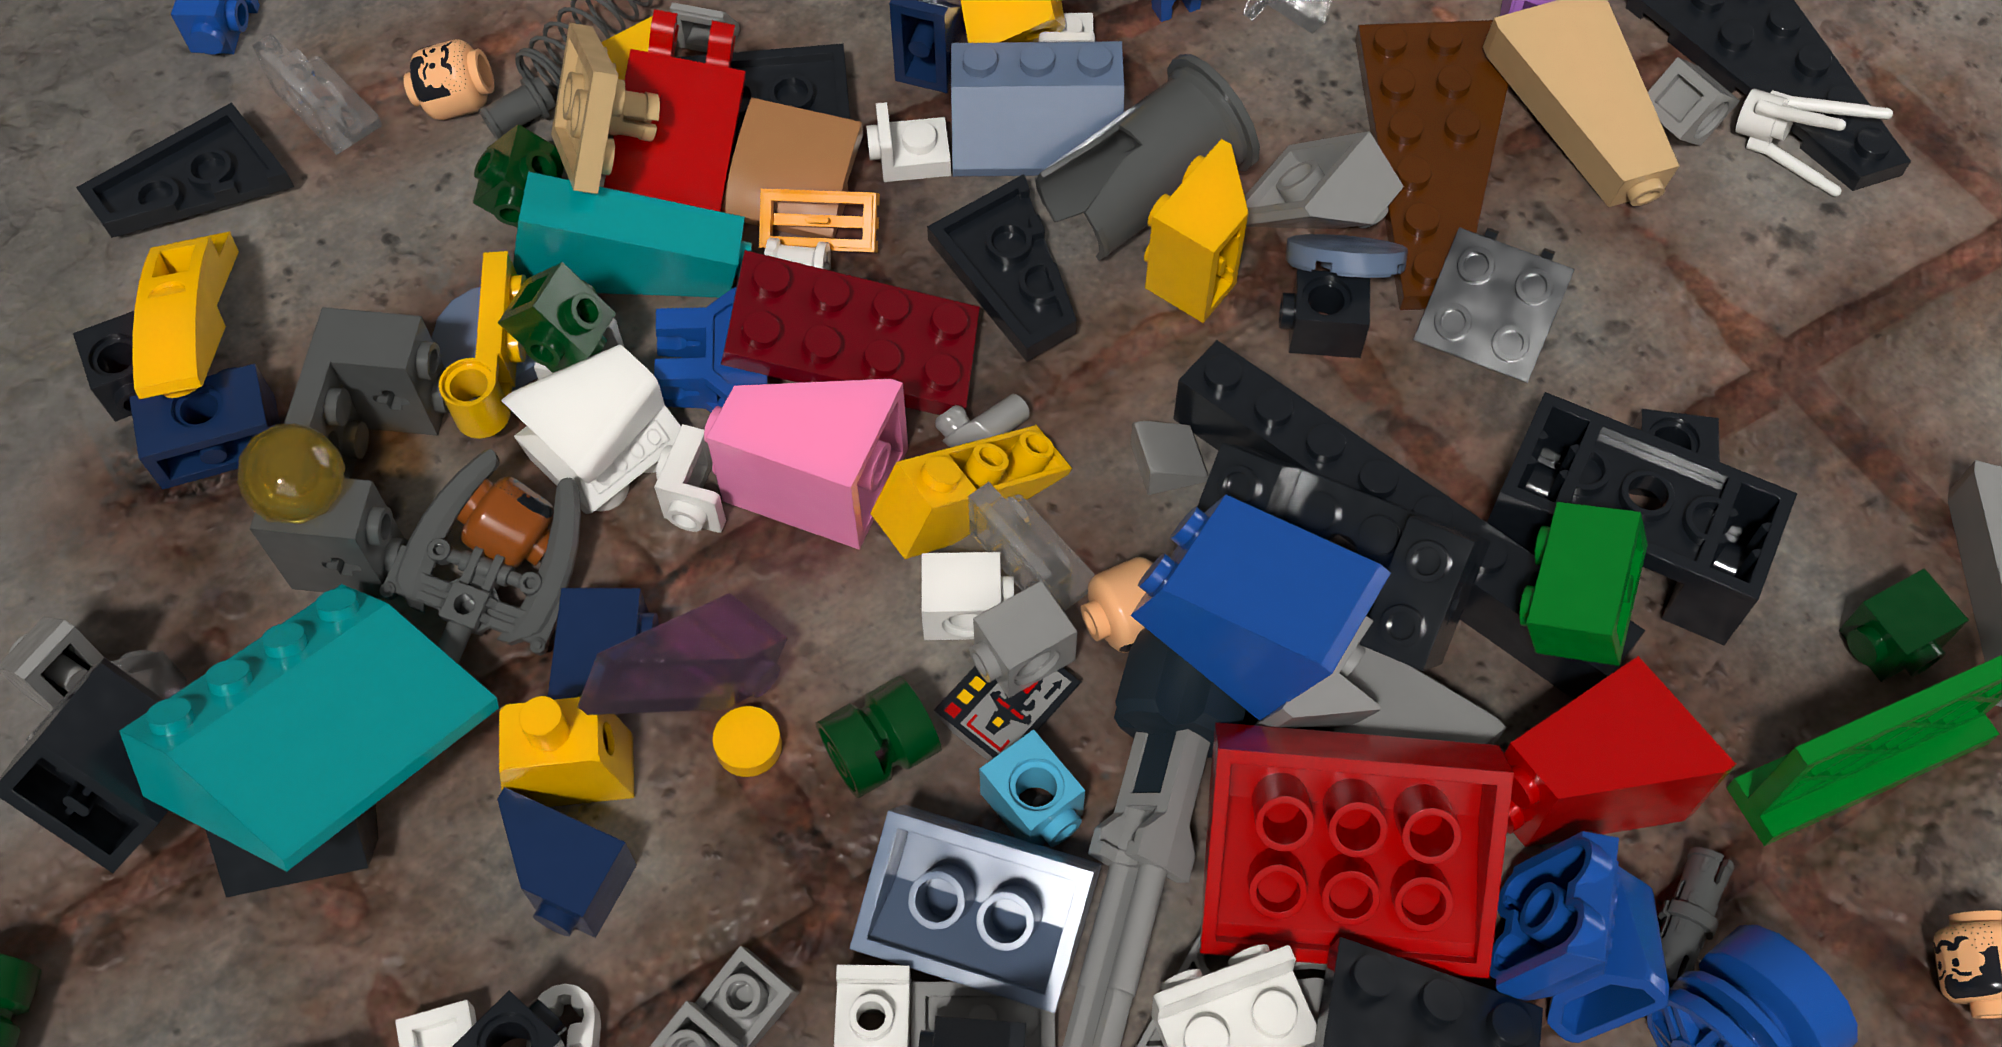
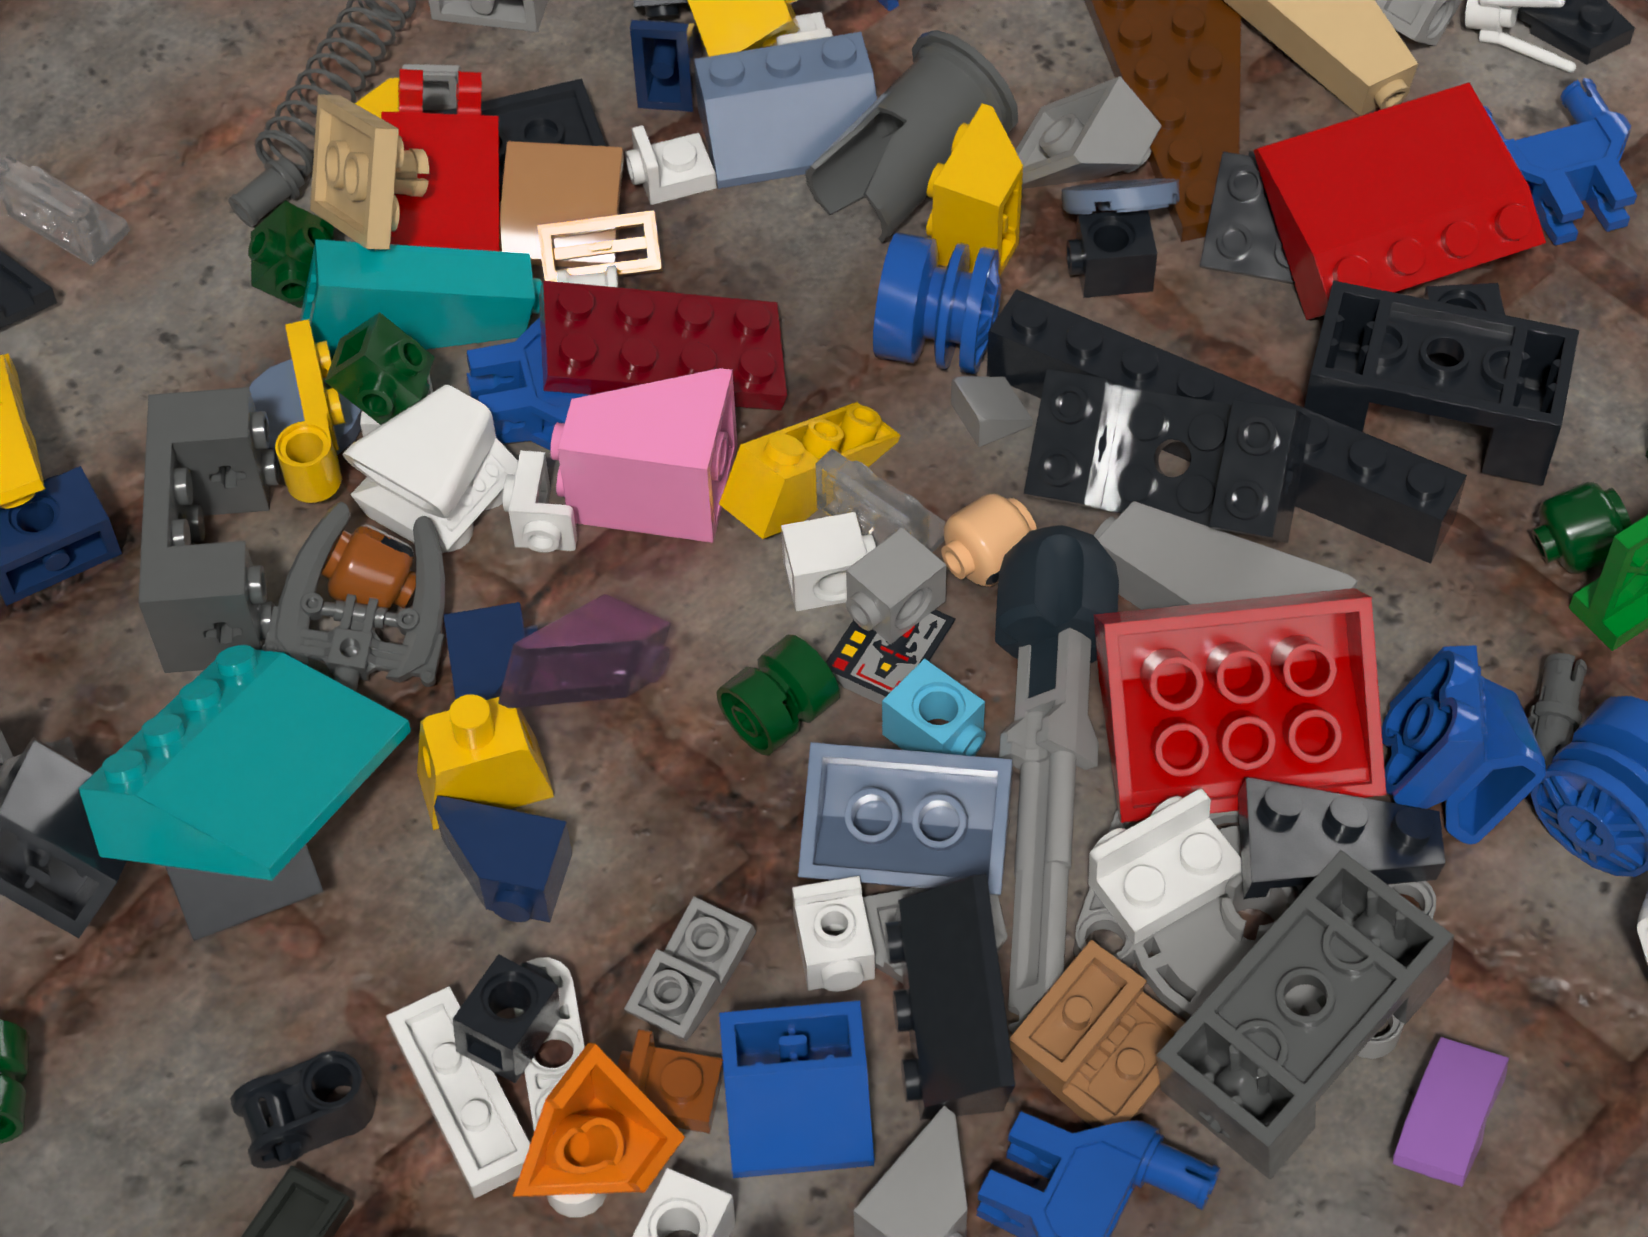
camera: 10 degrees left, 5 degrees down
clear yellow hair [237,423,345,524] -> none
light nougat head [404,39,494,120] -> none
yellow tile [713,706,782,777] -> none
black wing [927,174,1077,362] -> none
light grey arm [935,394,1030,447] -> none
blue slope [1130,494,1391,721] -> none
light grey slope [1255,616,1381,730] -> none
red slope [1504,656,1736,847] -> none
green brick [1520,502,1648,666] -> none
none -> blue wheel [873,233,1002,374]
none -> red slope [1253,82,1546,320]
none -> blue connector [1484,78,1637,246]
none -> dark green head [1532,482,1632,574]

